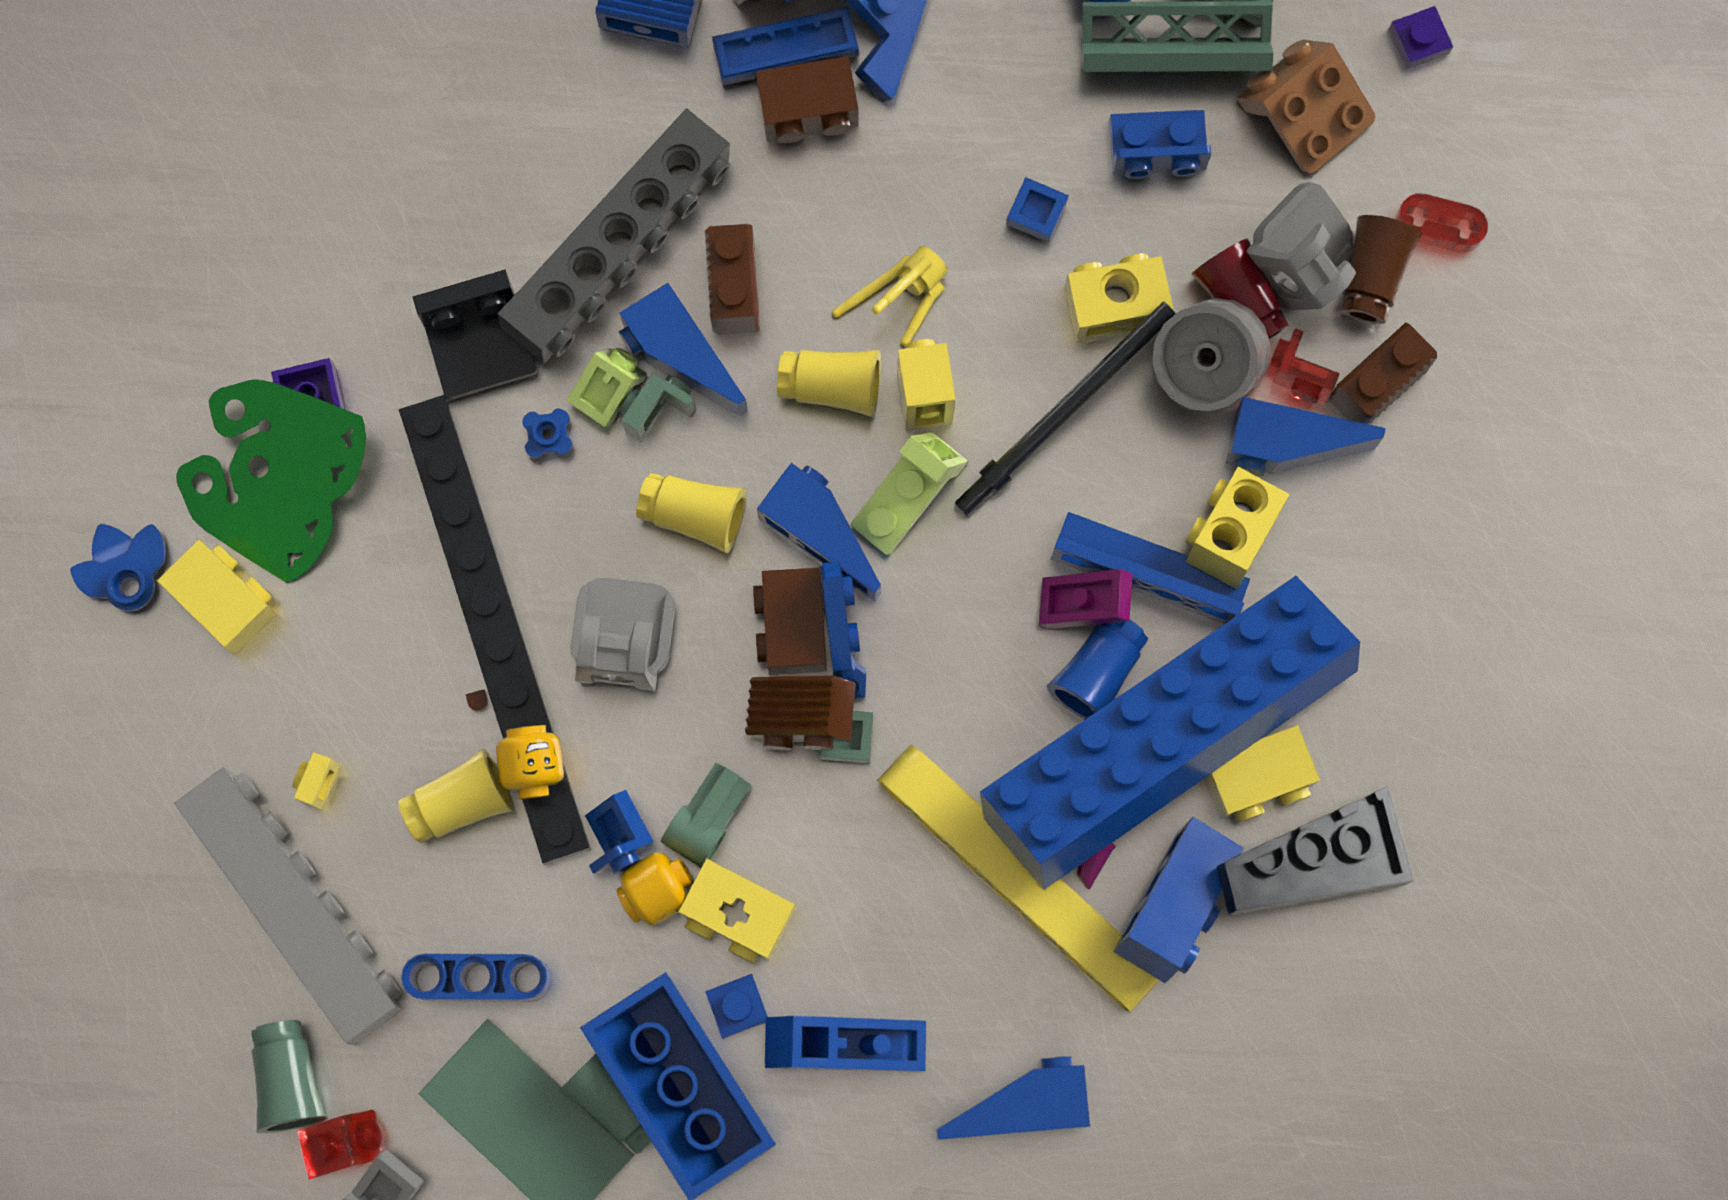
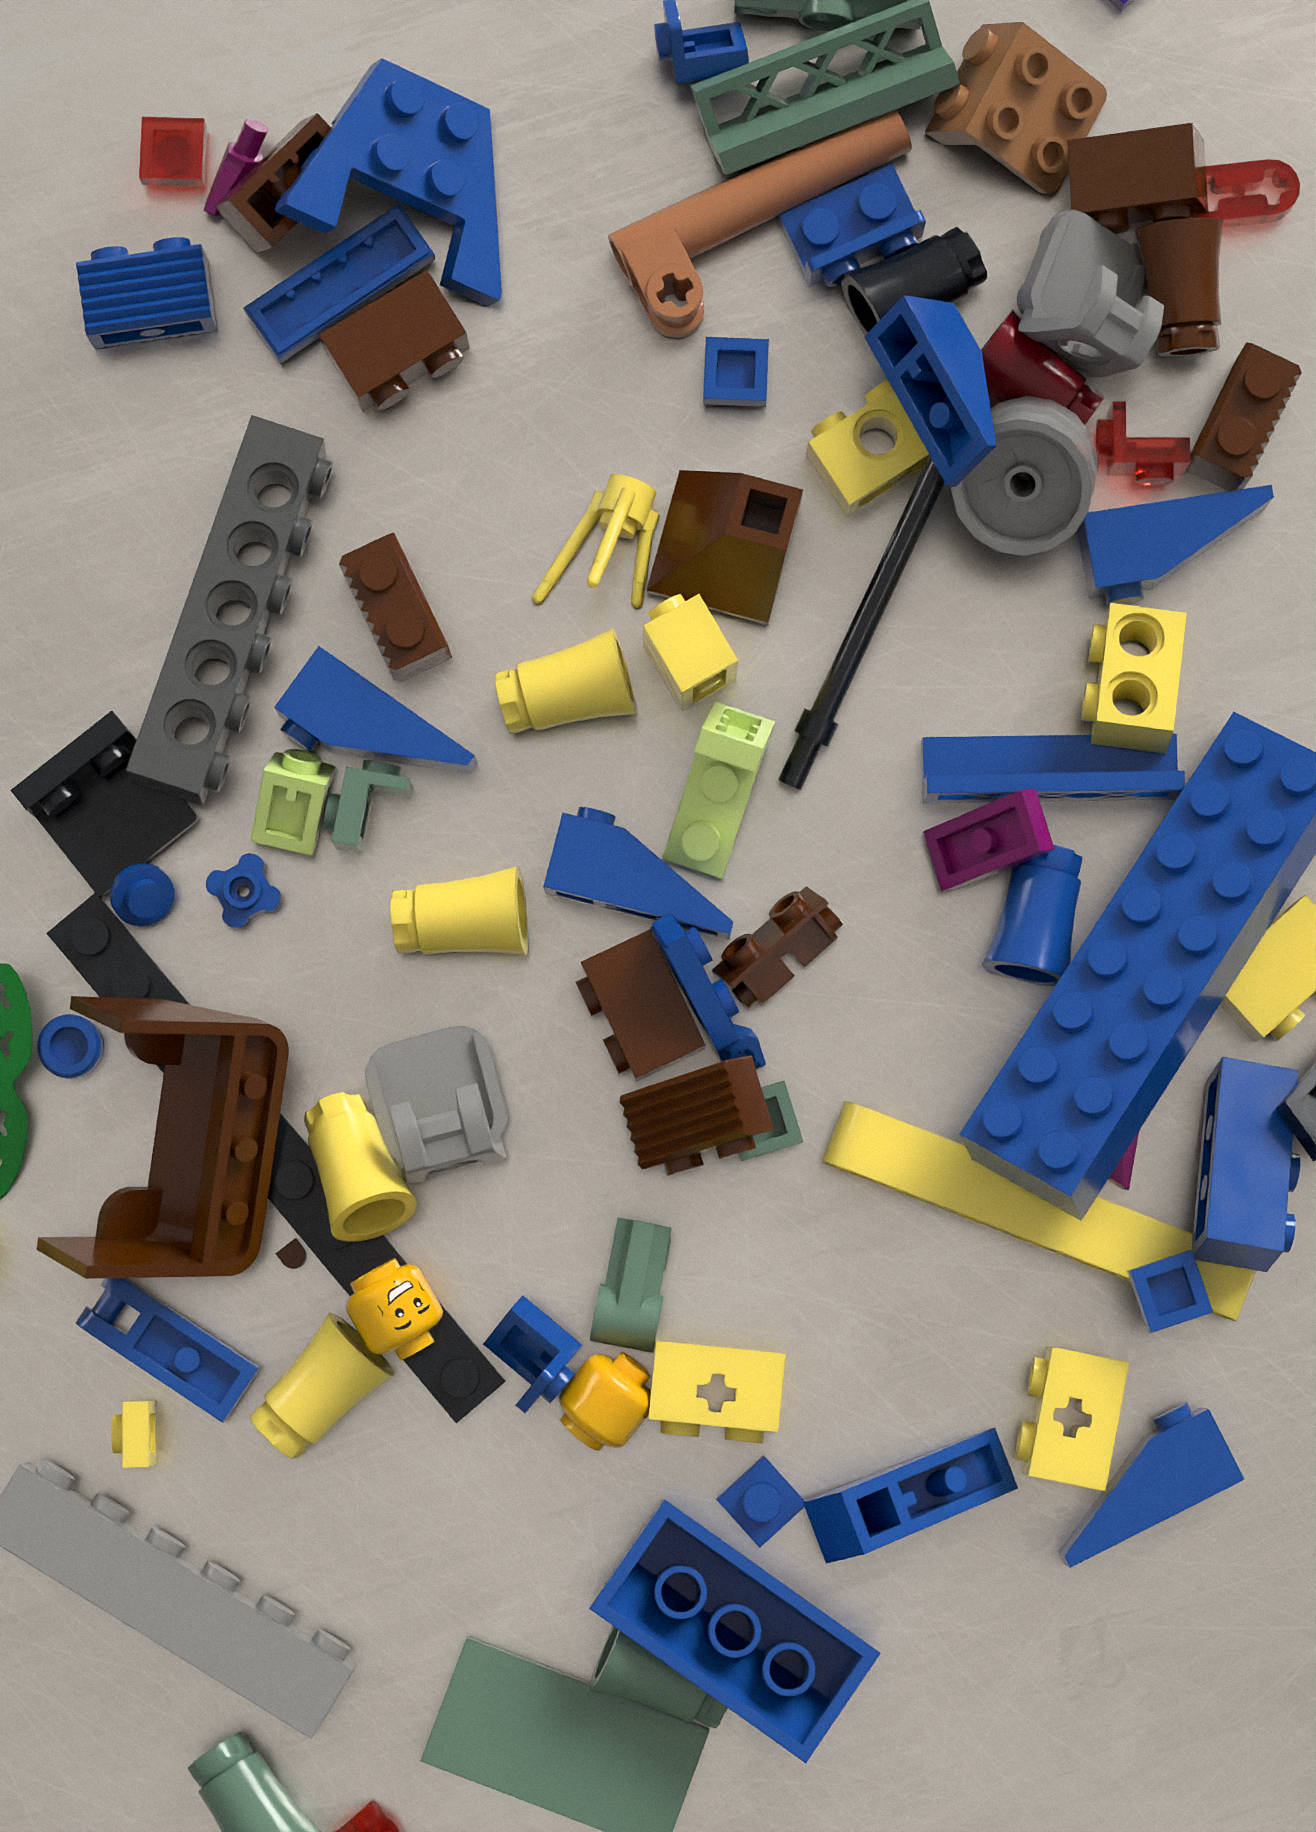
camera: 20 degrees left, 5 degrees up
blue beam [401,954,552,1002] -> none
none -> reddish brown windscreen [36,996,289,1279]
none -> blue tile [37,1014,104,1079]
none -> blue plate [75,1278,261,1423]
none -> blue plate [110,864,174,926]
none -> light yellow plant [304,1092,417,1242]
none -> nougat axle [608,109,912,338]
none -> reddish brown slope [646,470,803,625]
none -> reddish brown hinge [712,886,843,1009]
none -> black plant [841,227,987,335]
none -> blue slope [864,295,996,487]
none -> light yellow brick [1015,1347,1130,1491]
none -> reddish brown brick [1067,123,1209,234]
none -> blue plate [1127,1250,1213,1333]

